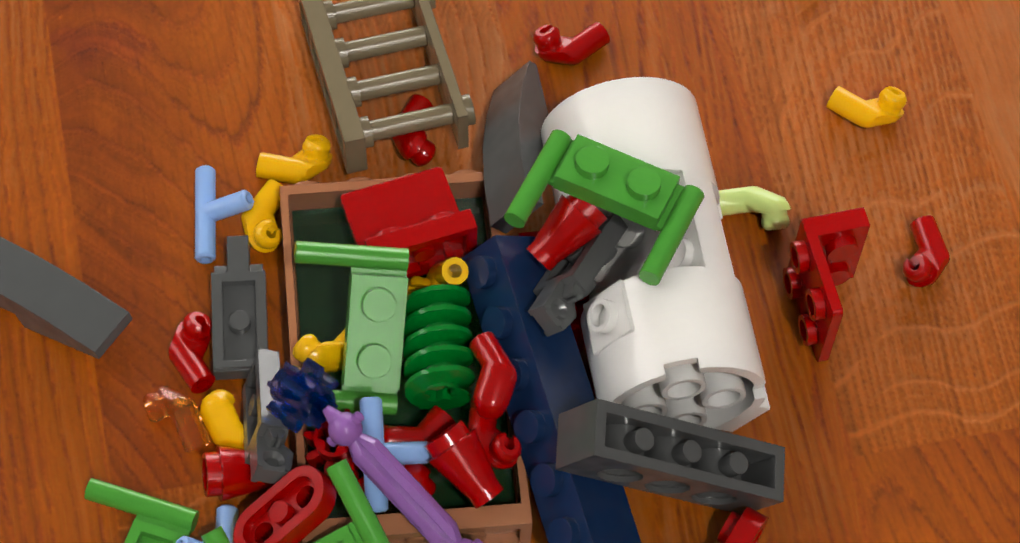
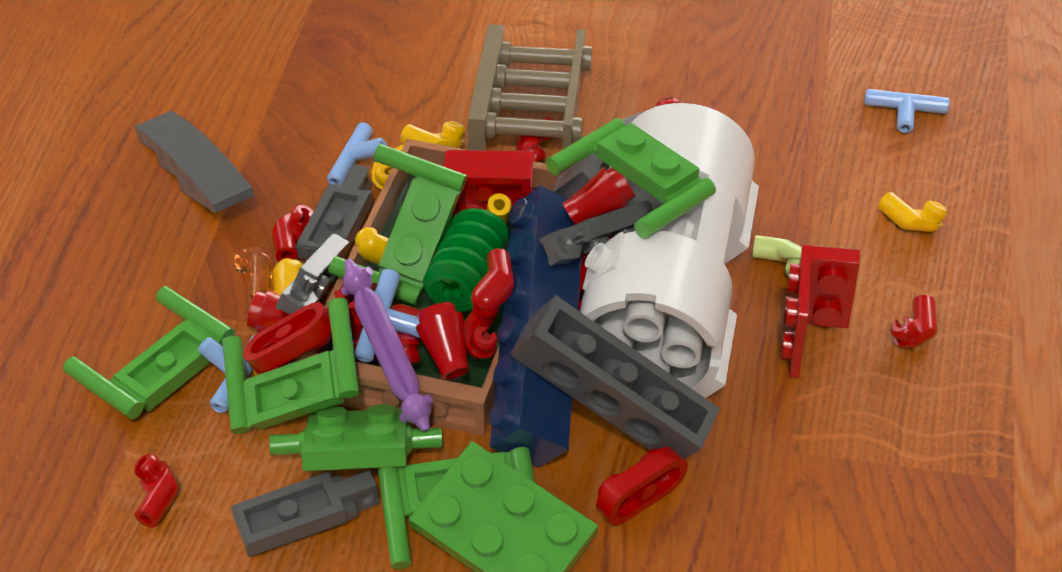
camera: 25 degrees right, 15 degrees down
clear blue gear [266,358,339,433] -> none

